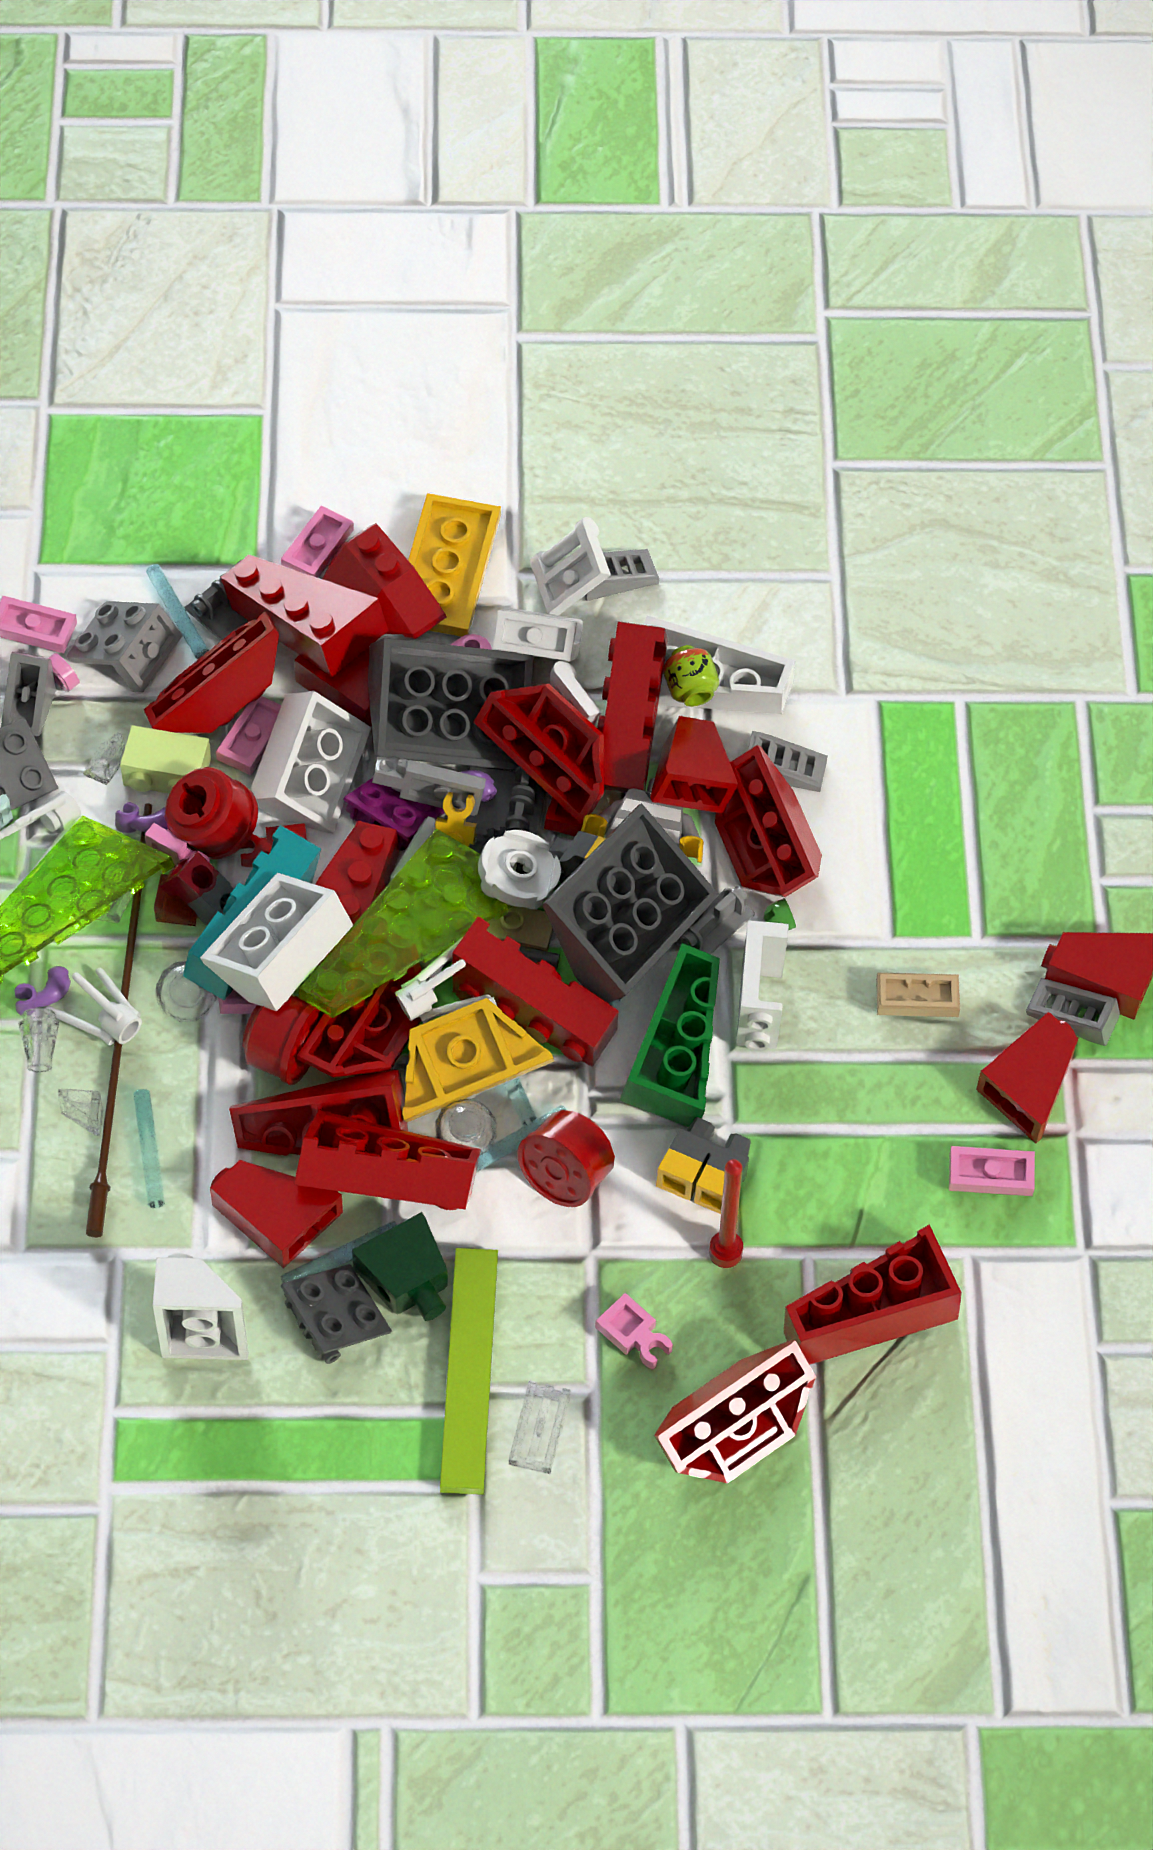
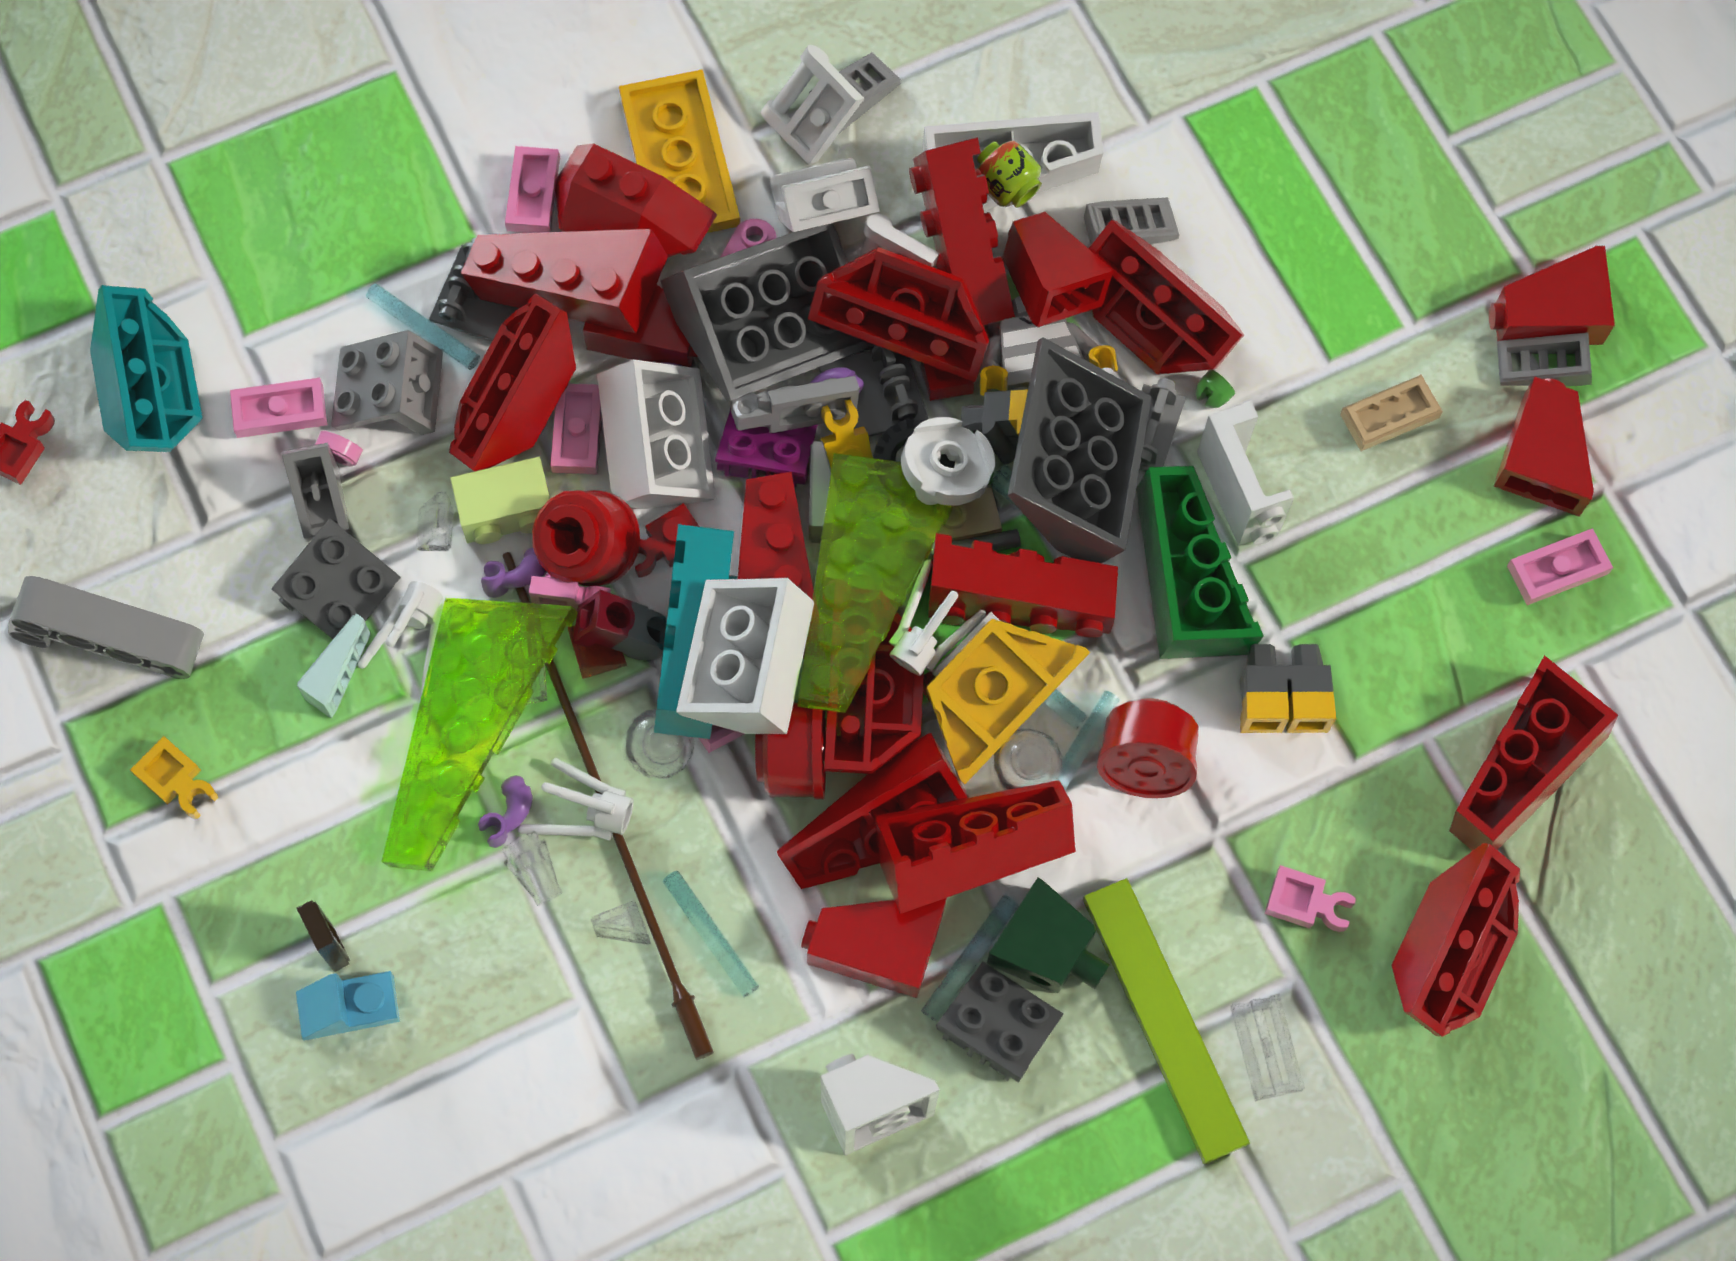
camera: 25 degrees left, 10 degrees up
red piece [709,1159,743,1268] -> none

